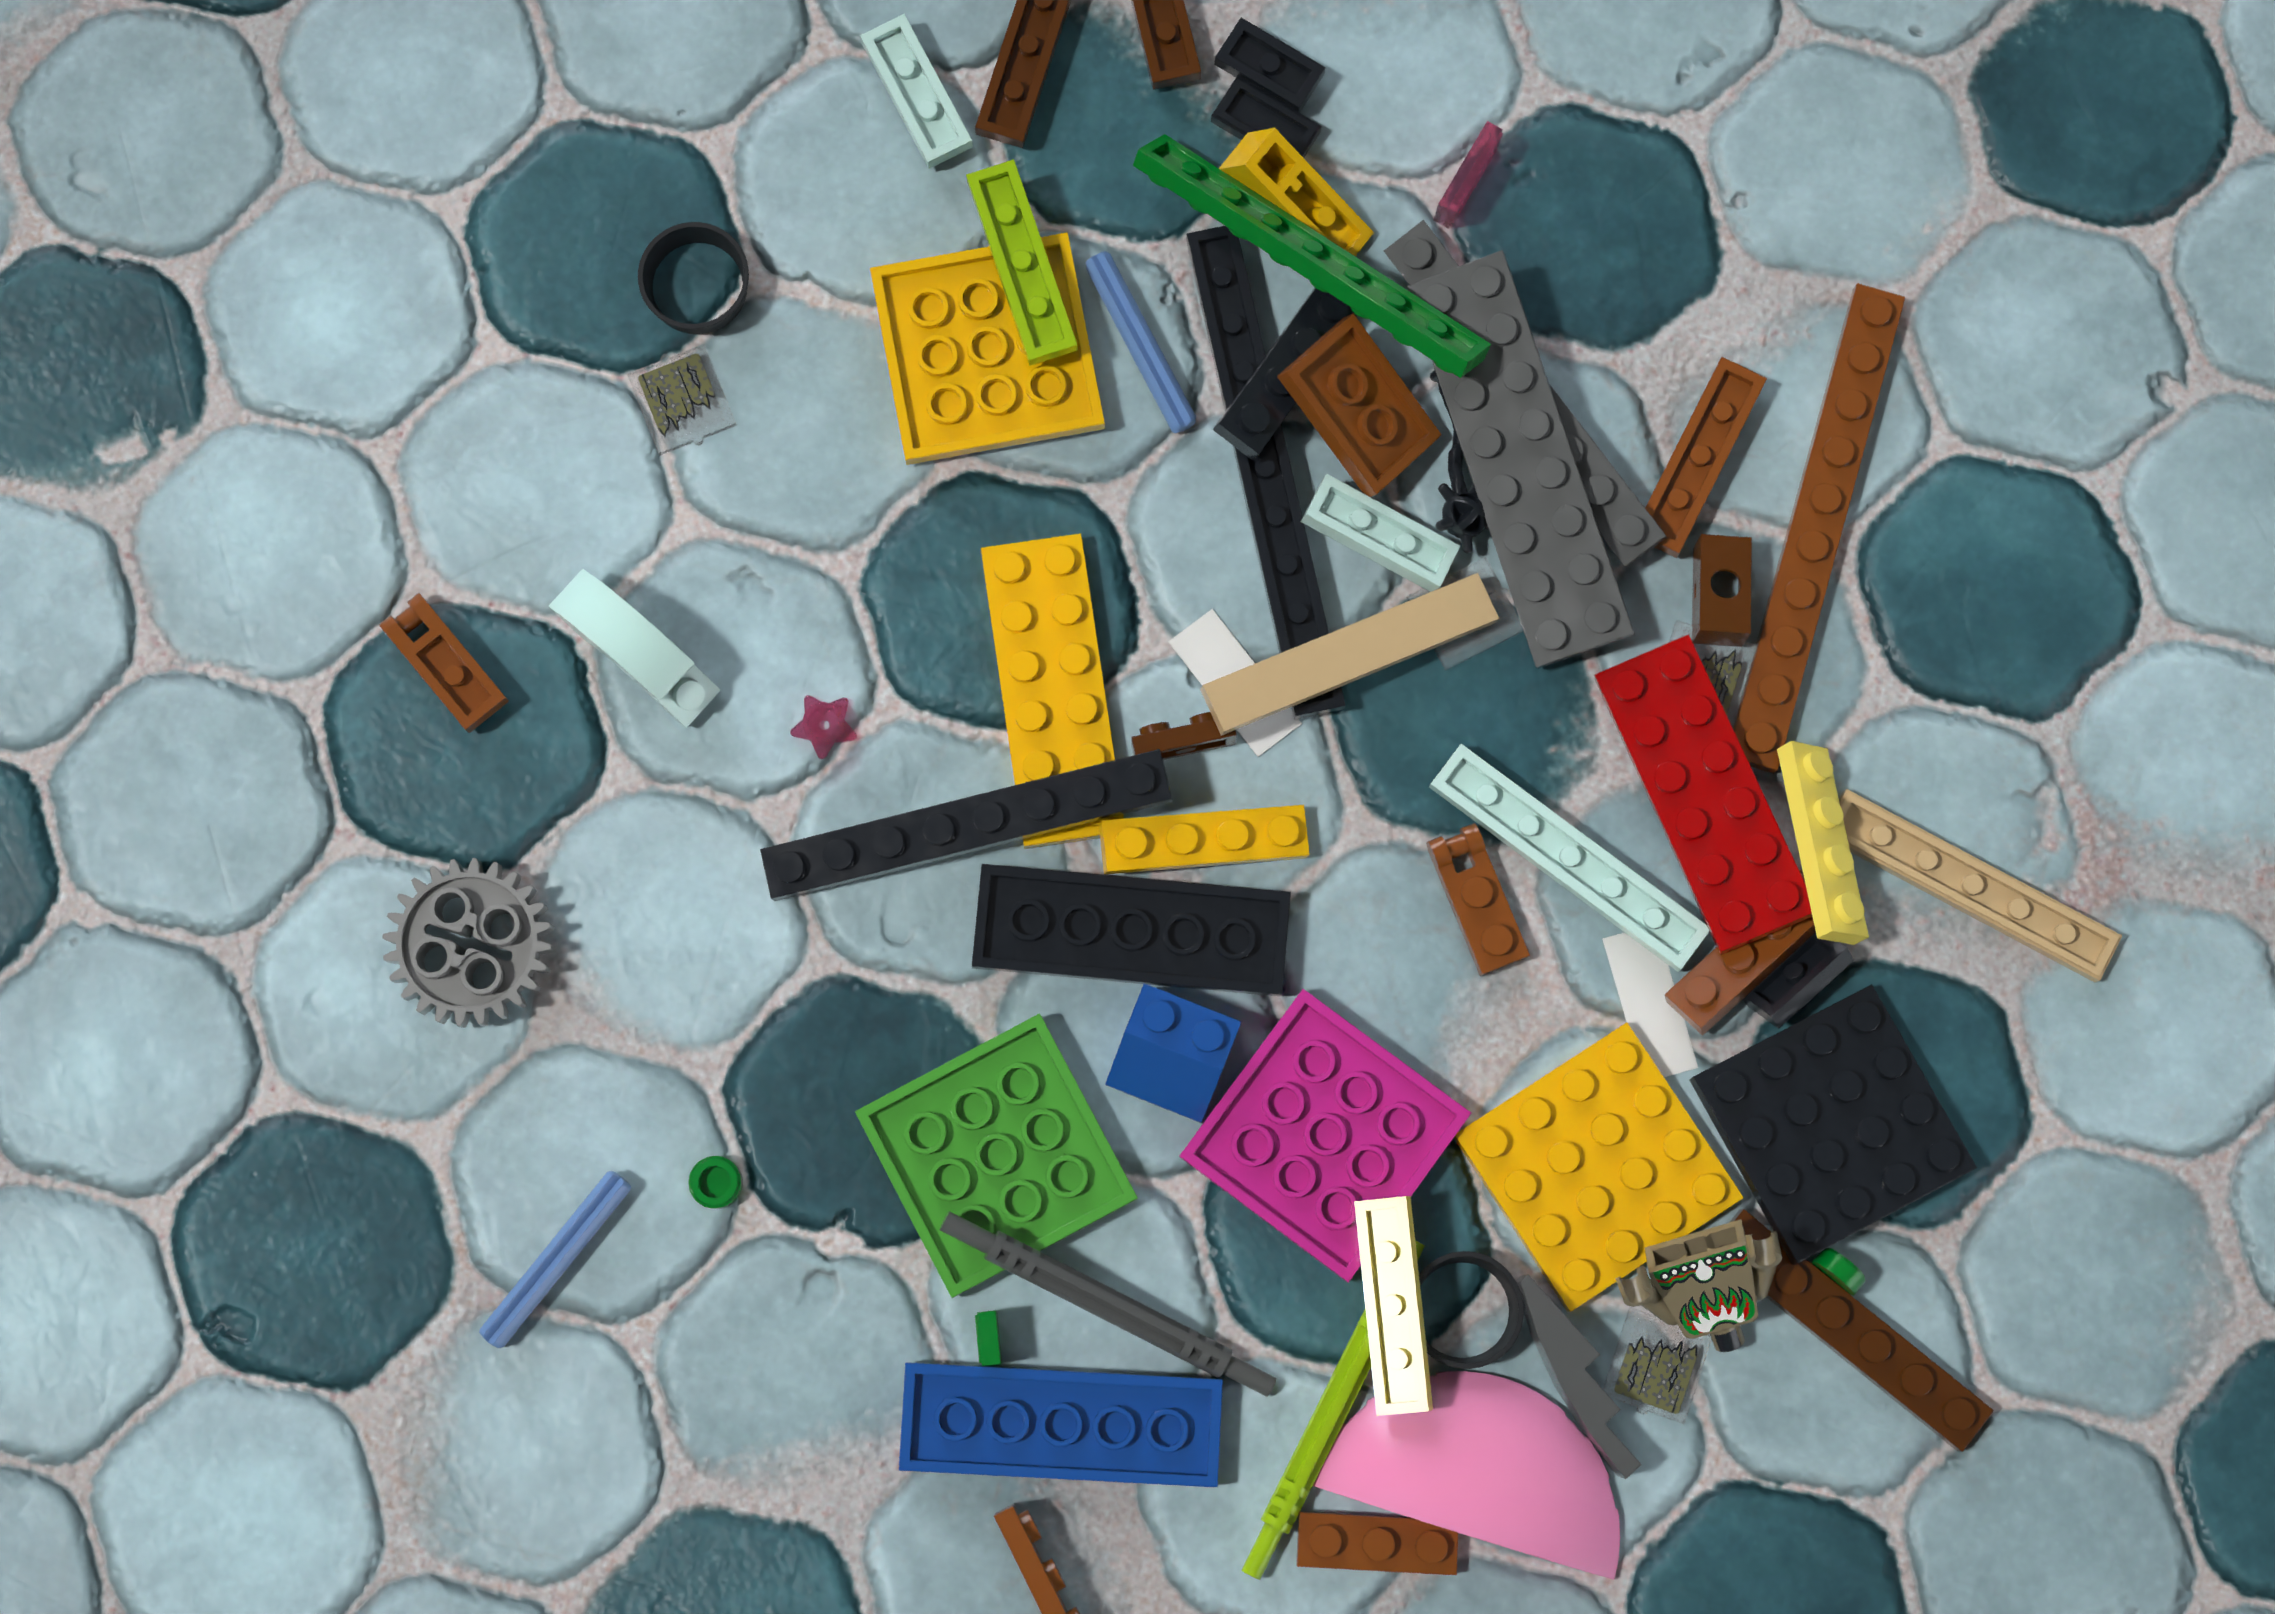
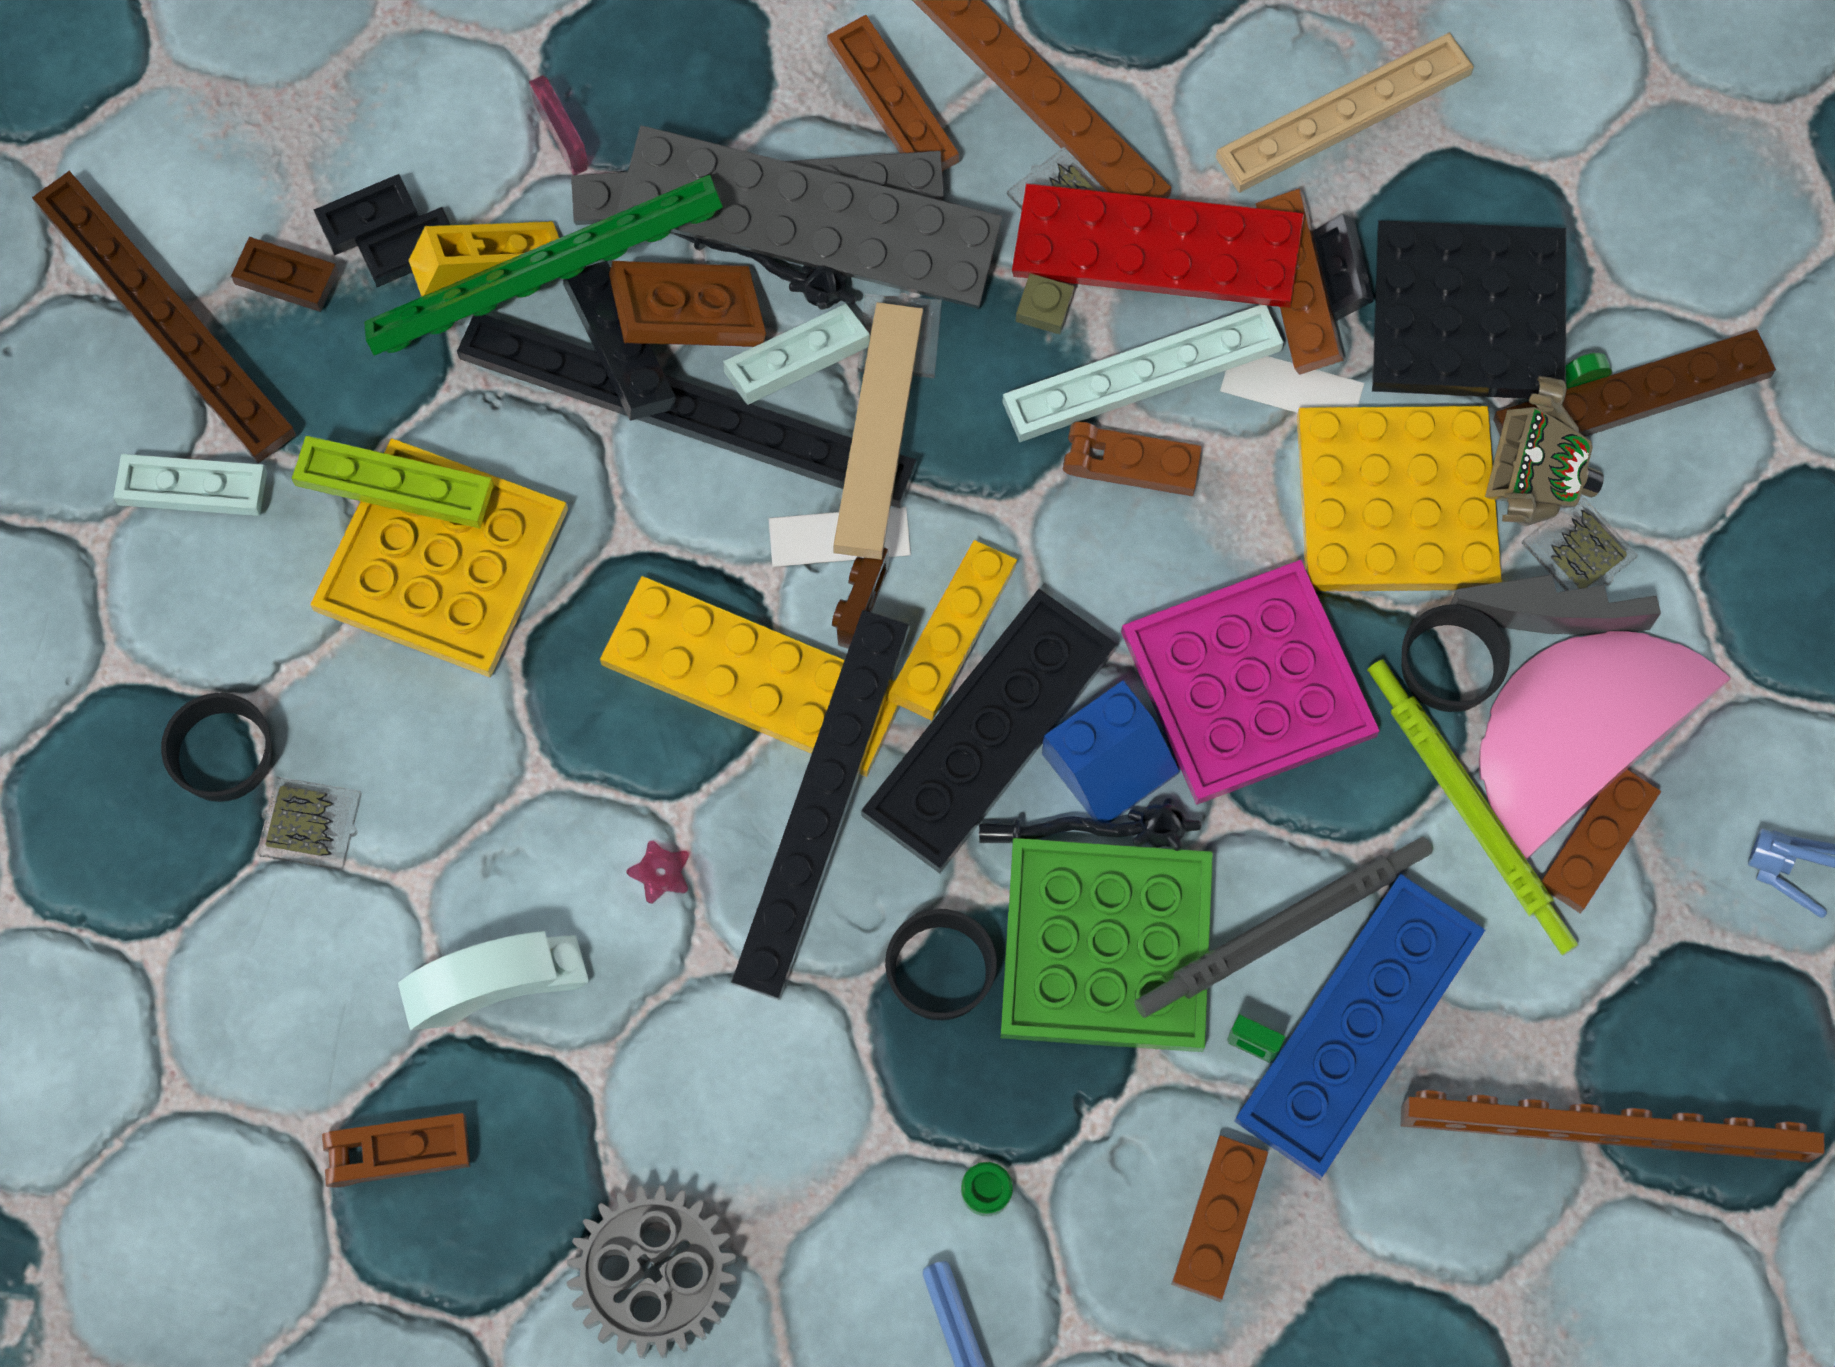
camera: 55 degrees left, 10 degrees down
medium blue axle [1086,251,1196,433] -> none
plate [1354,1196,1433,1416] -> none
reddish brown piece [1692,534,1752,647] -> none
light yellow plate [1777,741,1869,945] -> none
none -> black tyre [885,909,997,1020]
none -> black piece [979,798,1202,851]
none -> olive plate [1016,273,1074,334]
none -> dark orange plate [1171,1135,1269,1302]

